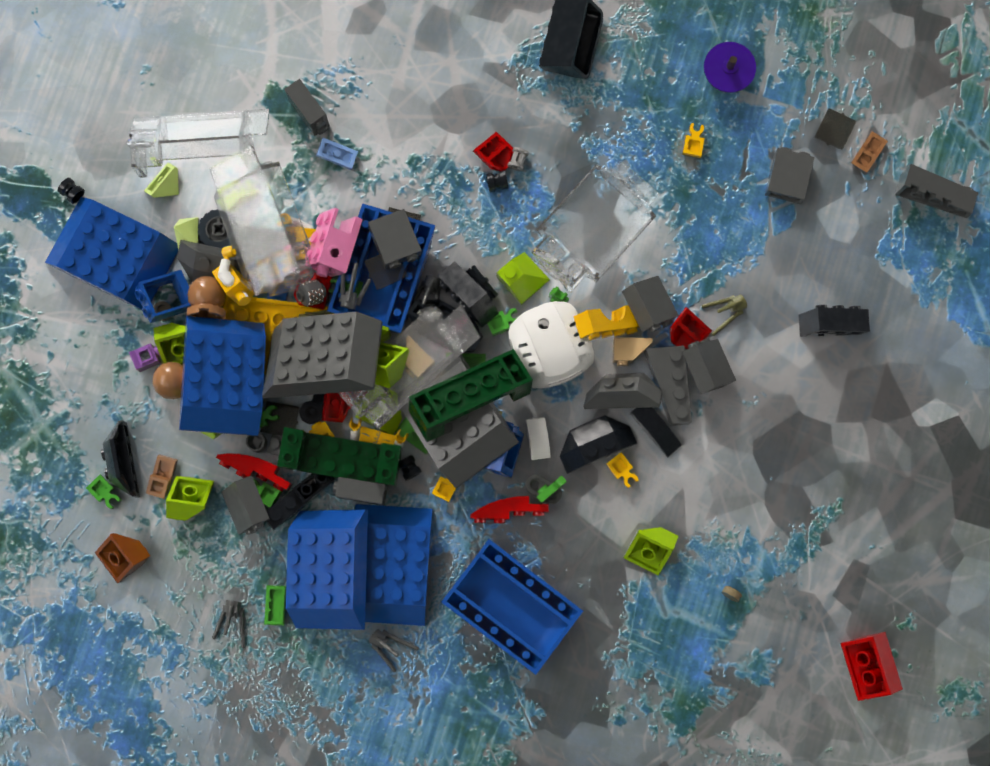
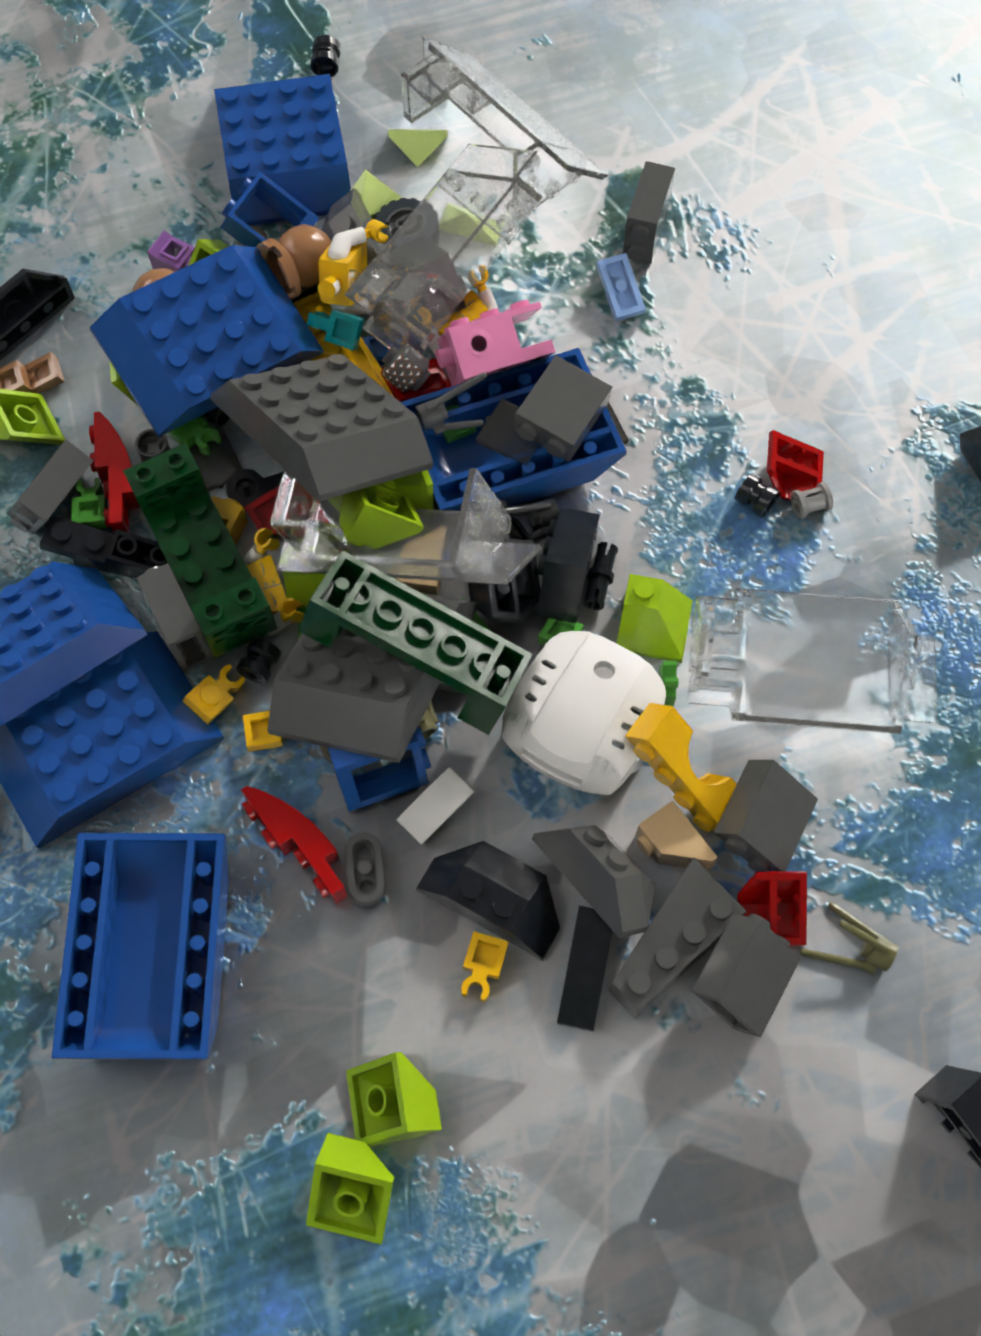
camera: 55 degrees right, 15 degrees down
bright green plate [536,475,567,504] -> none
dark tan tile [721,586,742,602] -> none
none -> yellow plate [183,664,245,724]
none -> teal plate [306,309,365,351]
none -> lime slope [306,1133,394,1245]

